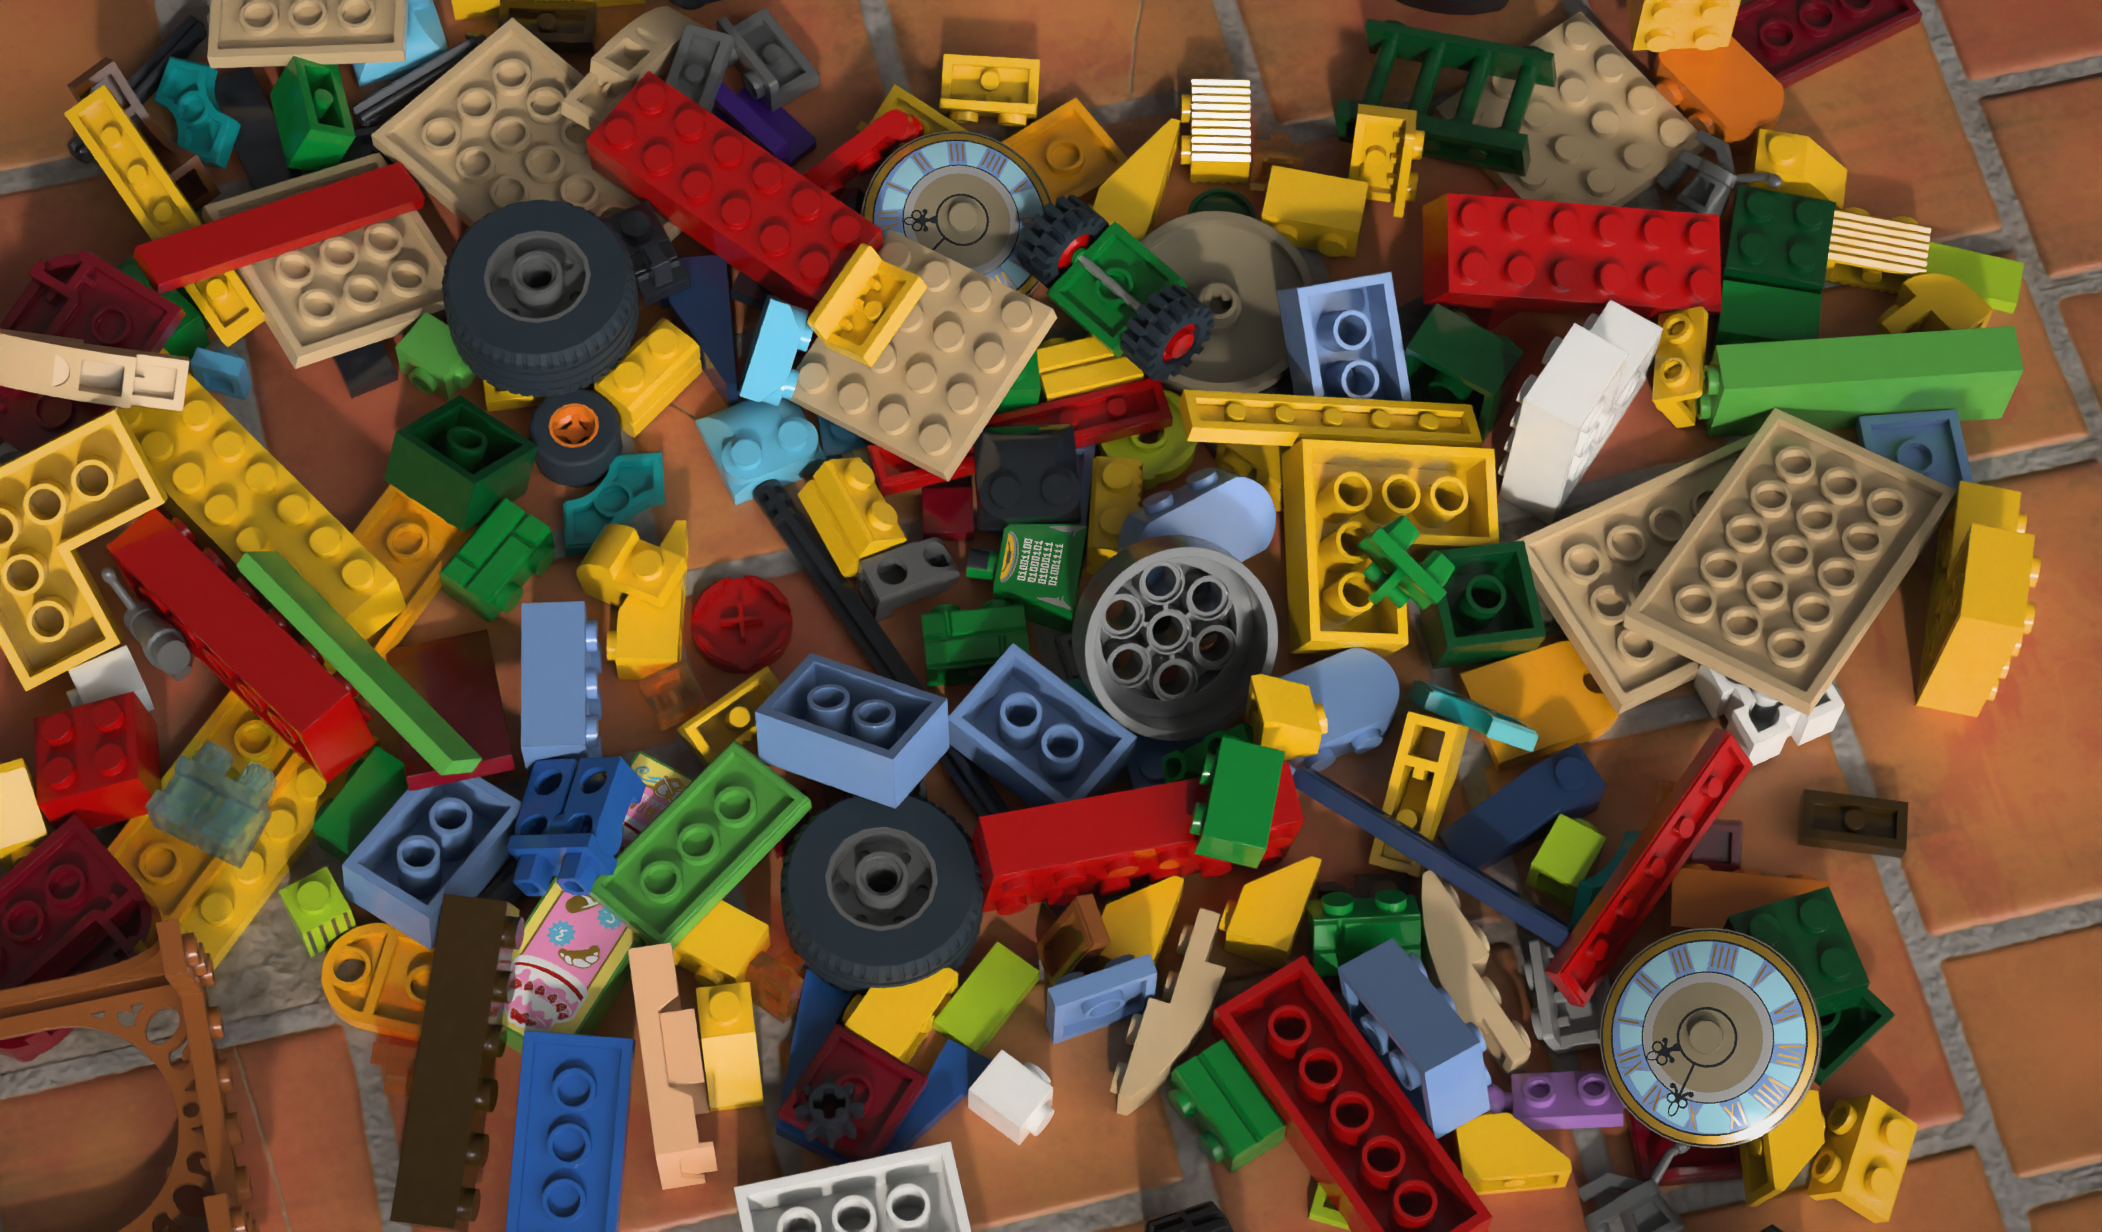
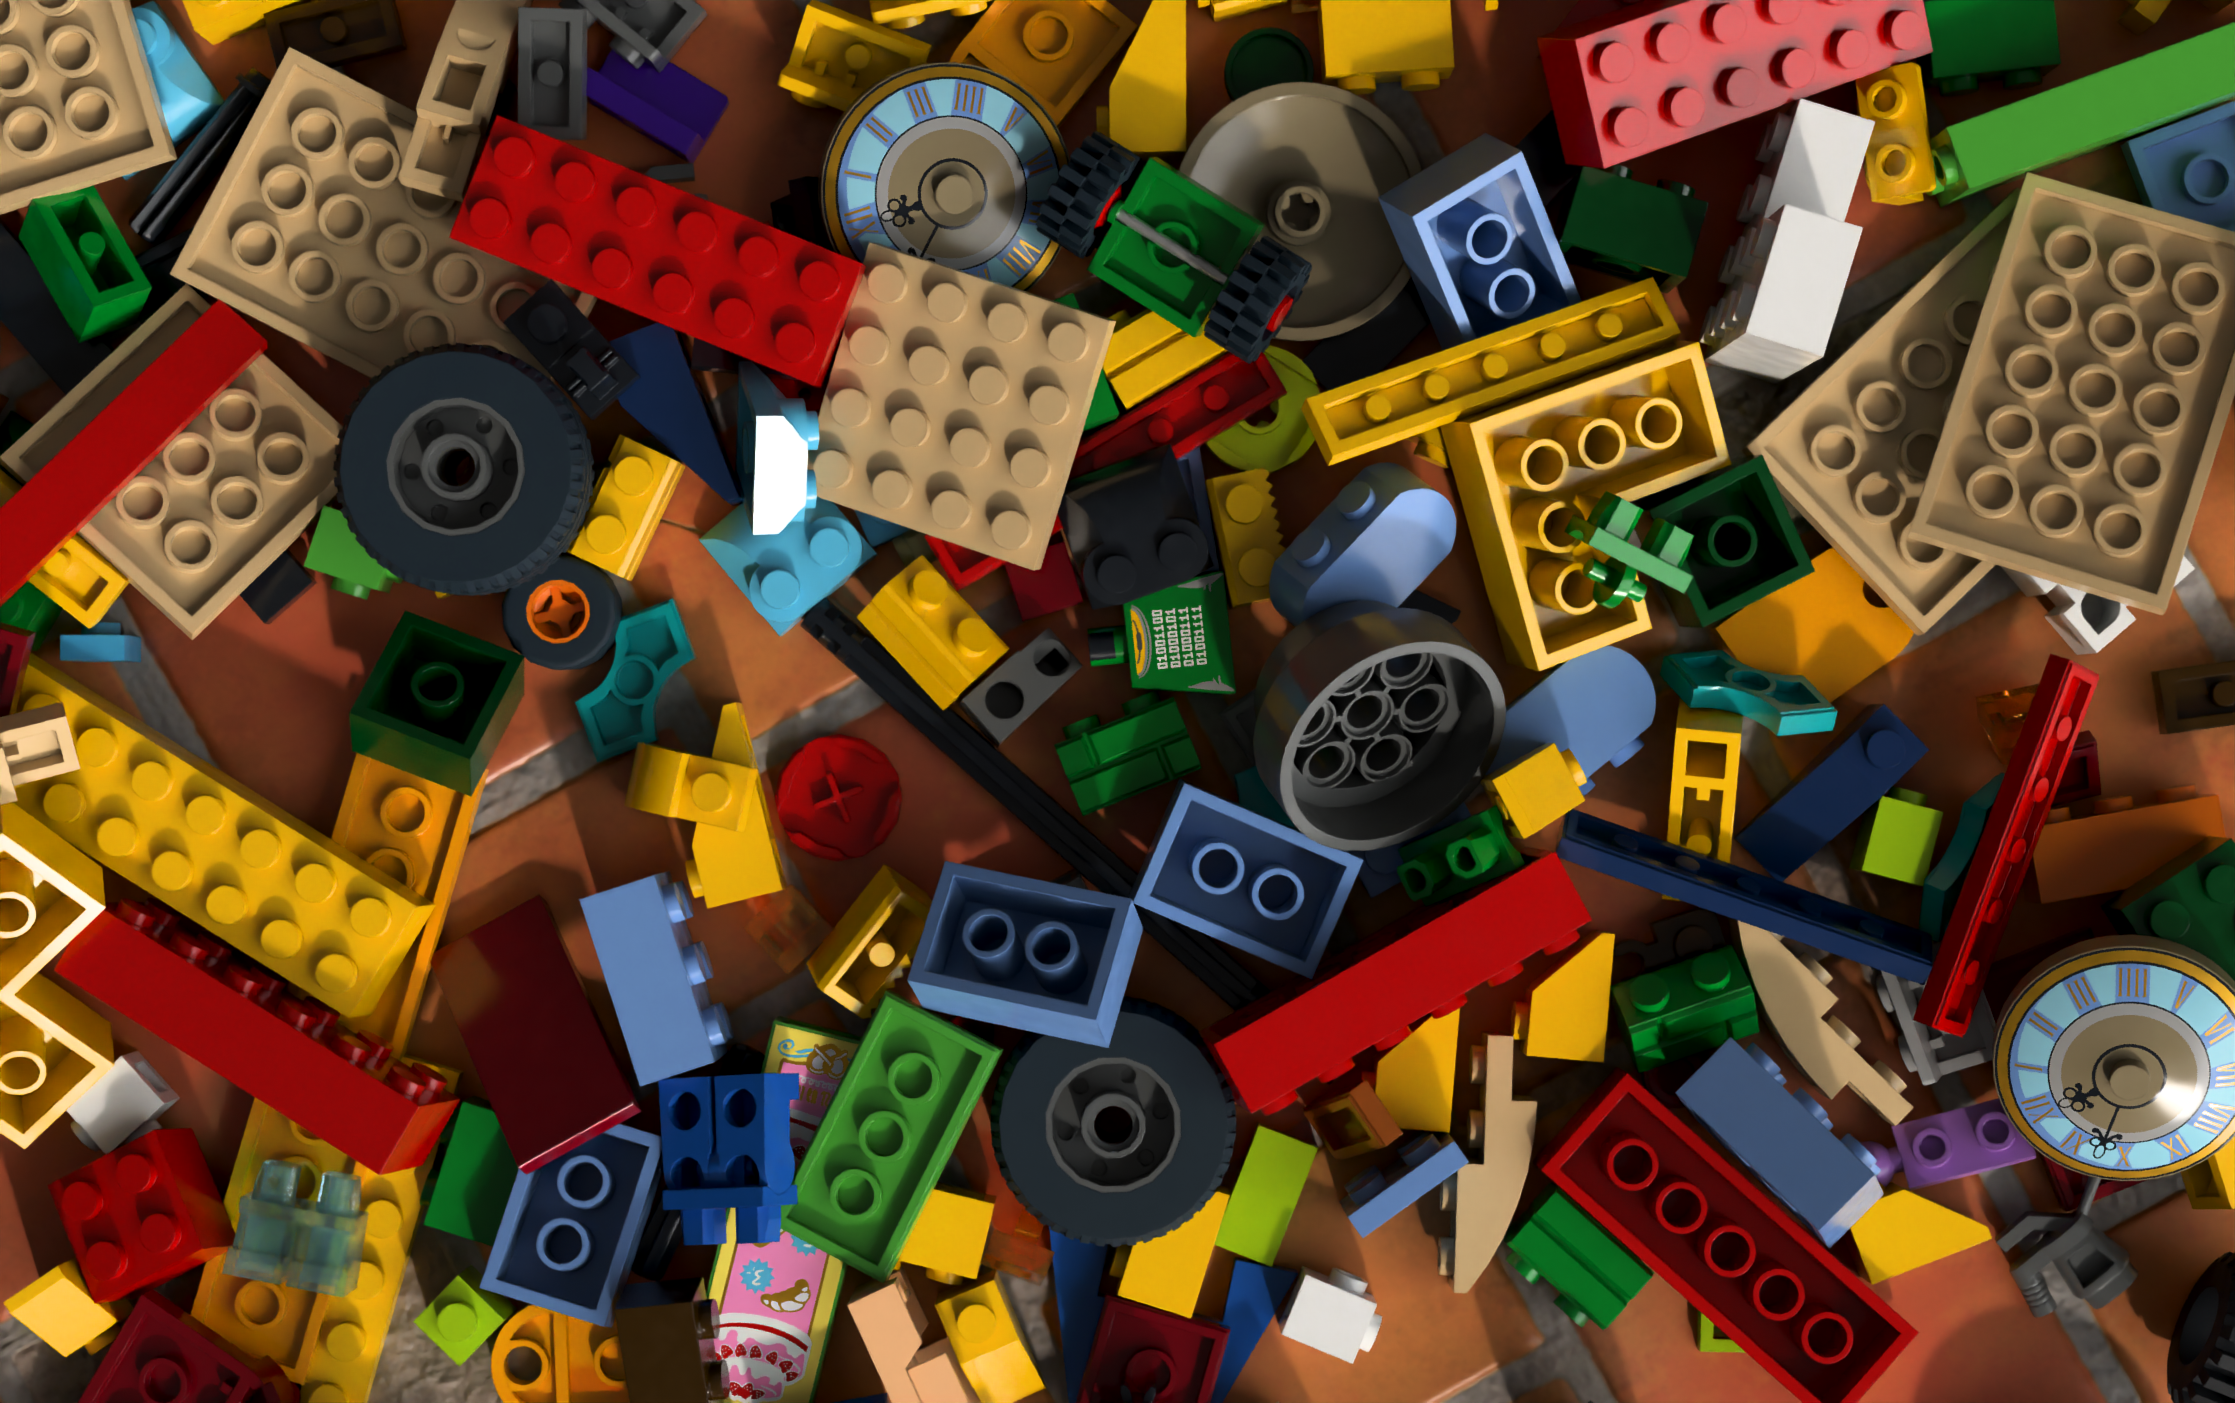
camera: 15 degrees left, 25 degrees up
dark grey piece [101,567,192,681] -> none
bright green tile [236,551,482,775] -> none
green brick [439,498,555,623] -> none
red plate [803,109,924,198] -> none
yellow bracket [807,243,927,368] -> none
green brick [1189,737,1285,869] -> none

